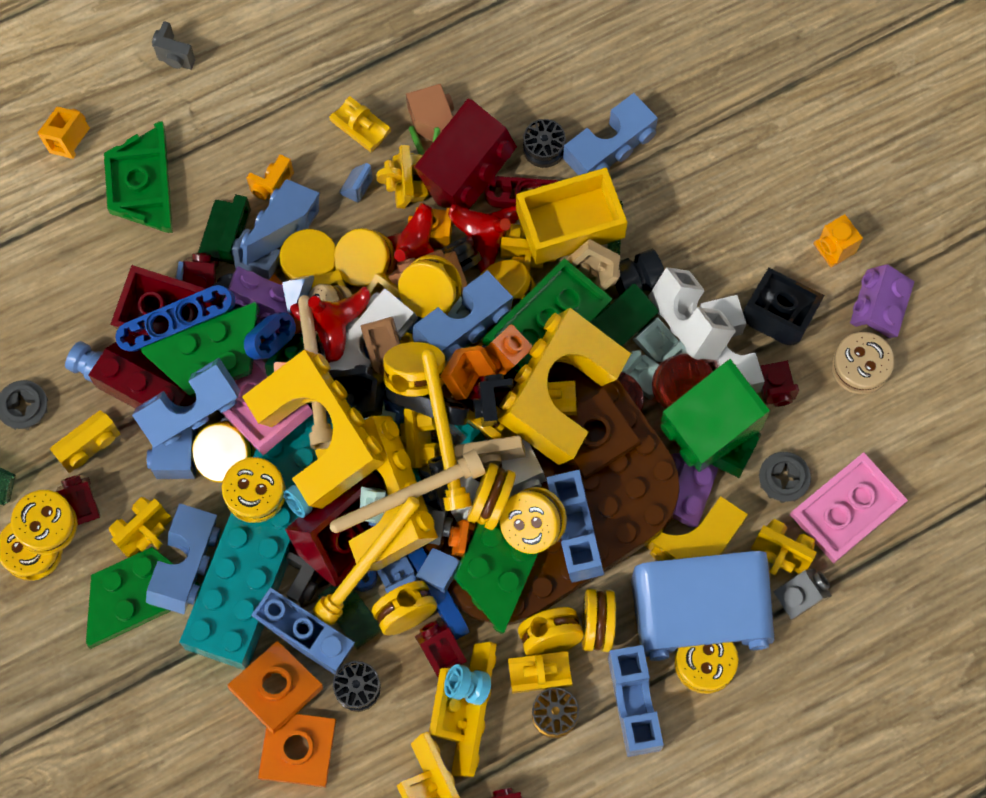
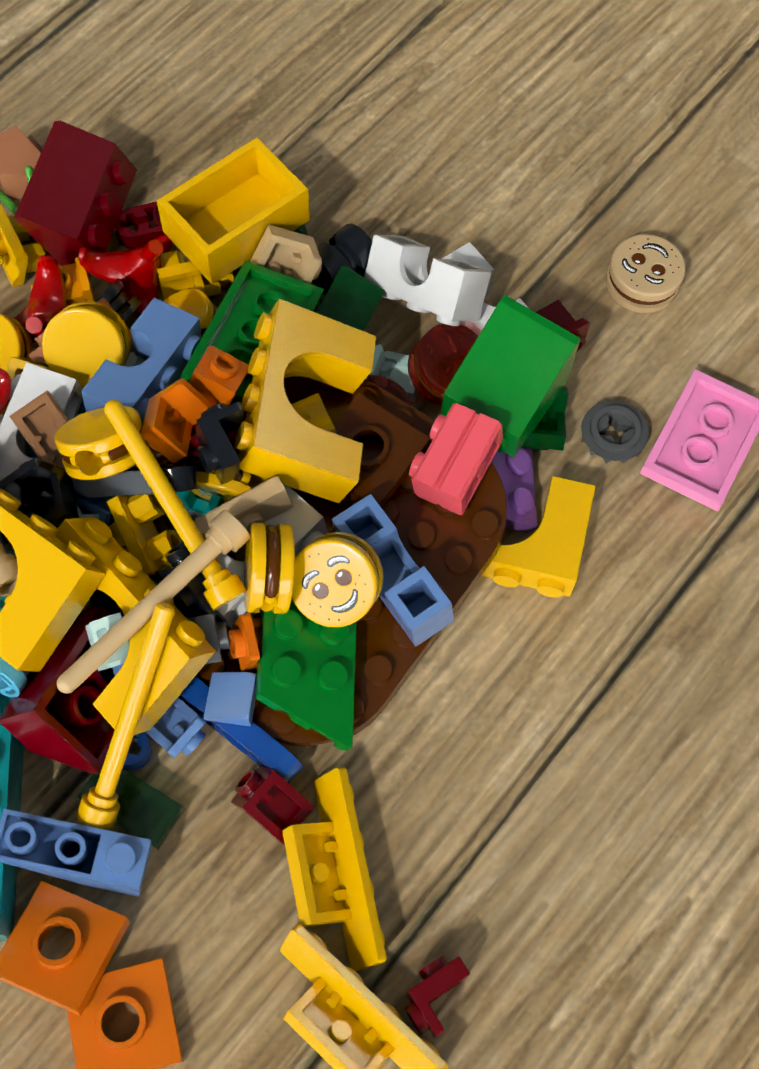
camera: 25 degrees left, 5 degrees down
dark grey bracket [285,552,320,607] -> none
wheel [333,661,381,712] -> none
yellow head [371,581,437,636] -> none
medium azure wheel [444,664,491,705] -> none
yellow hips [508,651,572,694] -> none
yellow head [518,607,584,656] -> none
black wheel [523,119,566,168] -> none
wheel [532,687,579,738] -> none
medium blue arch [563,93,658,176] -> none
yellow head [582,589,616,652] -> none
medium blue arch [608,645,664,757] -> none
medium blue windscreen [631,551,775,661] -> none
light aqua slope [633,317,693,363] -> none
yellow head [674,642,739,694] -> none
black slope [743,267,825,345] -> none
yellow hips [751,519,817,575] -> none
dark grey bracket [773,569,832,620] -> none
light orange brick [813,214,863,268] -> none
medium lavender bracket [850,264,915,338] -> none
none -> coral brick [409,403,503,515]

